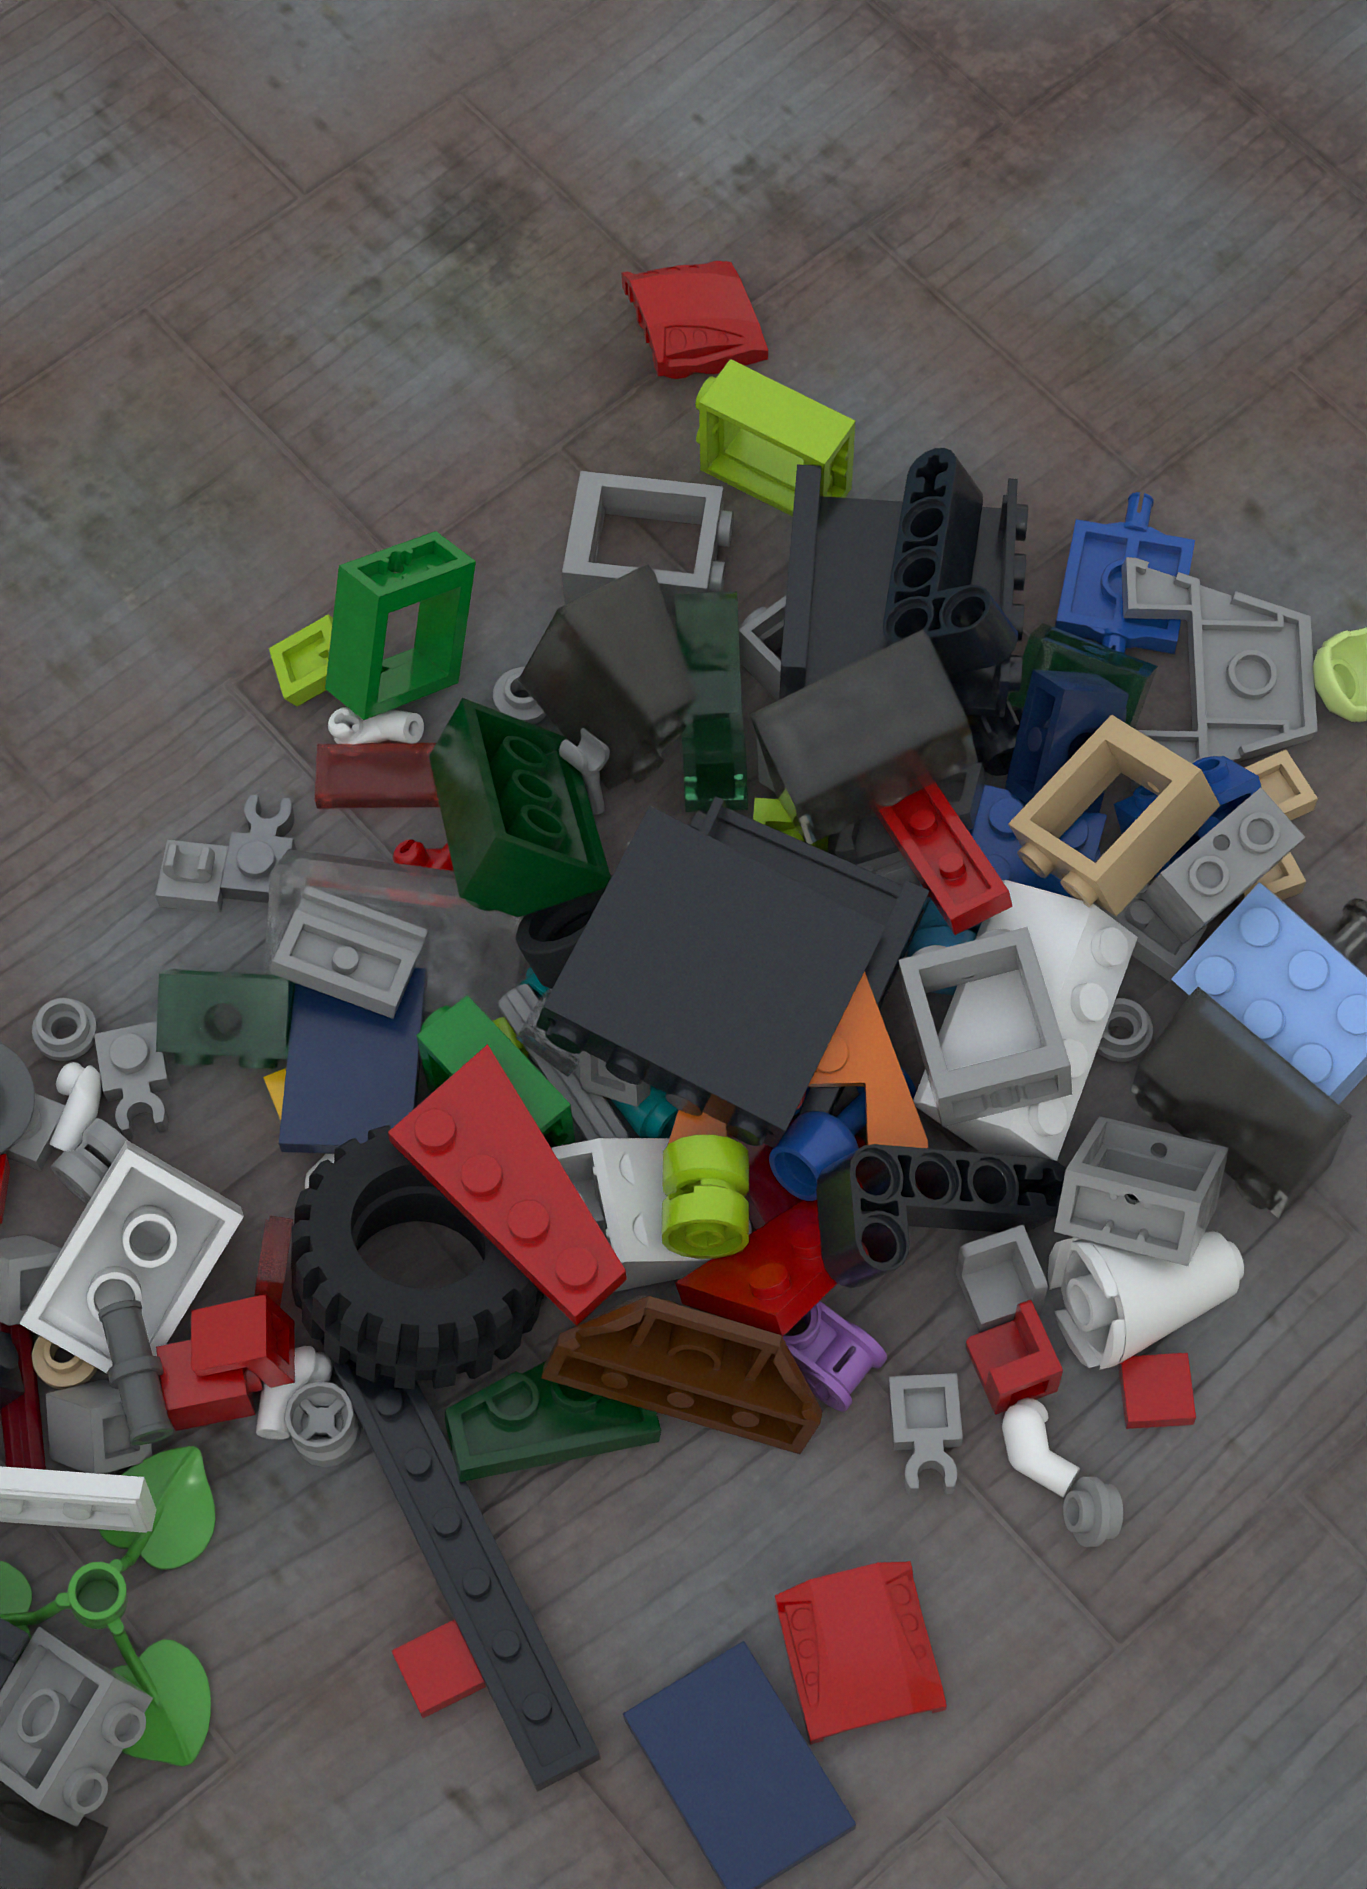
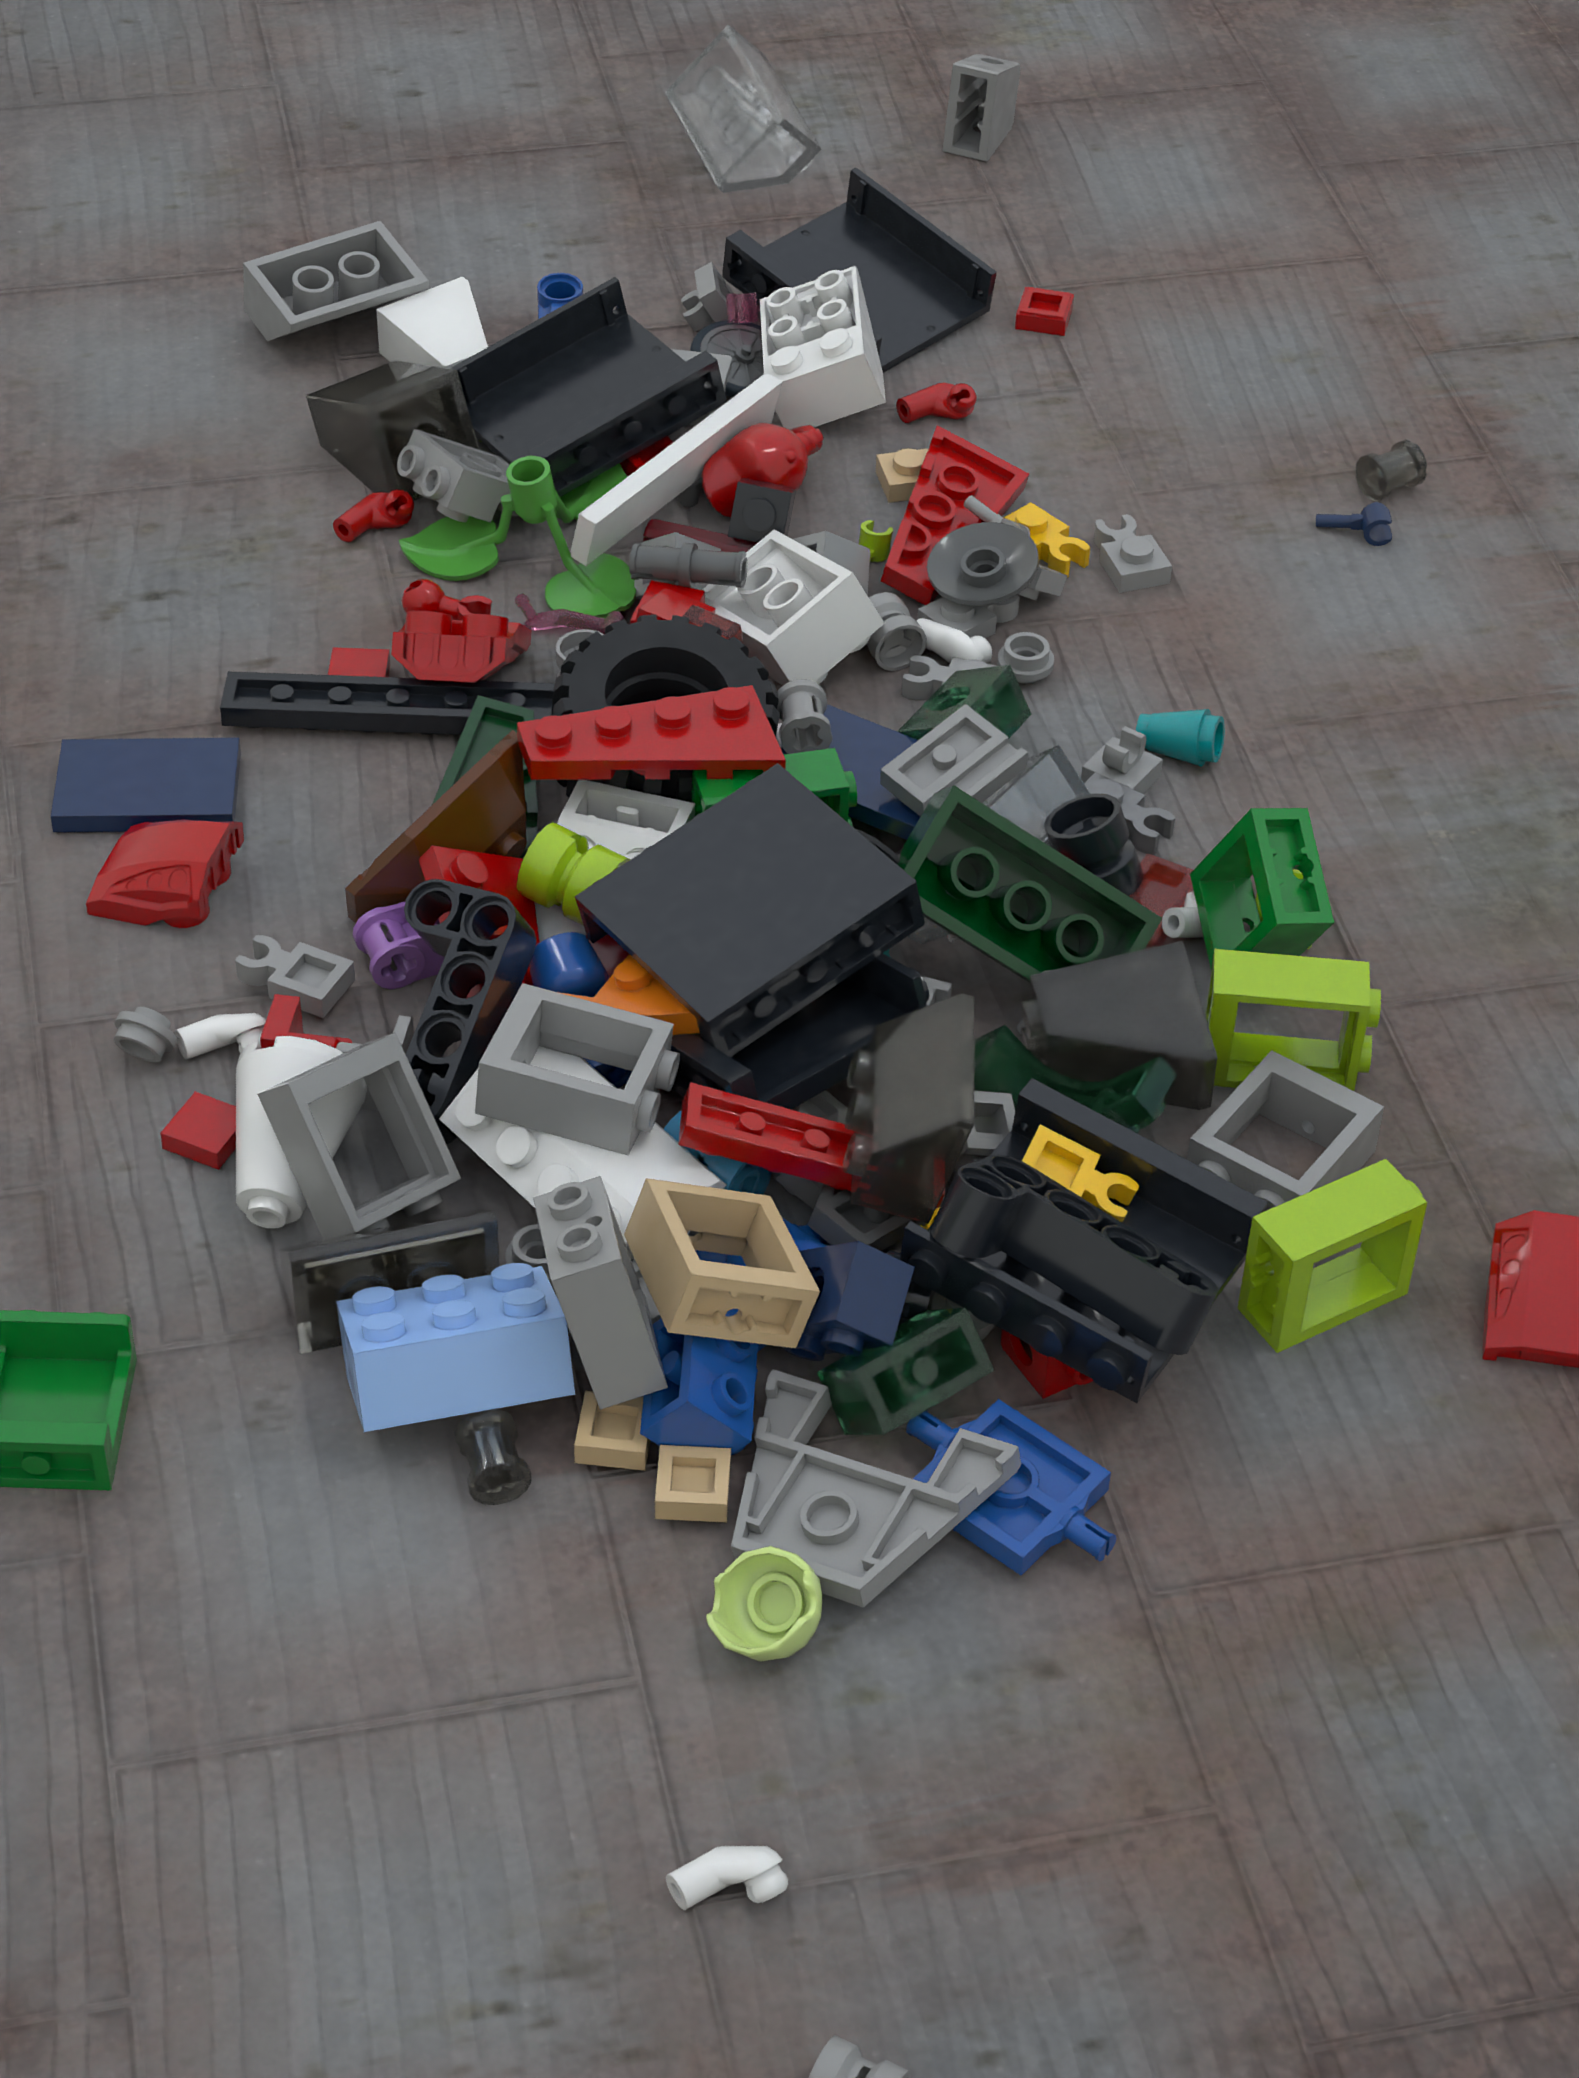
camera: 115 degrees right, 20 degrees down
none -> red arm [333,489,415,542]
none -> red slope [391,611,532,683]
none -> red arm [401,579,492,620]
none -> clear pink piece [515,593,623,634]
none -> light grey bush [777,679,832,754]
none -> yellow plate [1022,1124,1139,1222]
none -> black wheel [1044,793,1144,896]
none -> teal cone [1136,709,1225,767]
none -> lime window [1200,949,1381,1091]

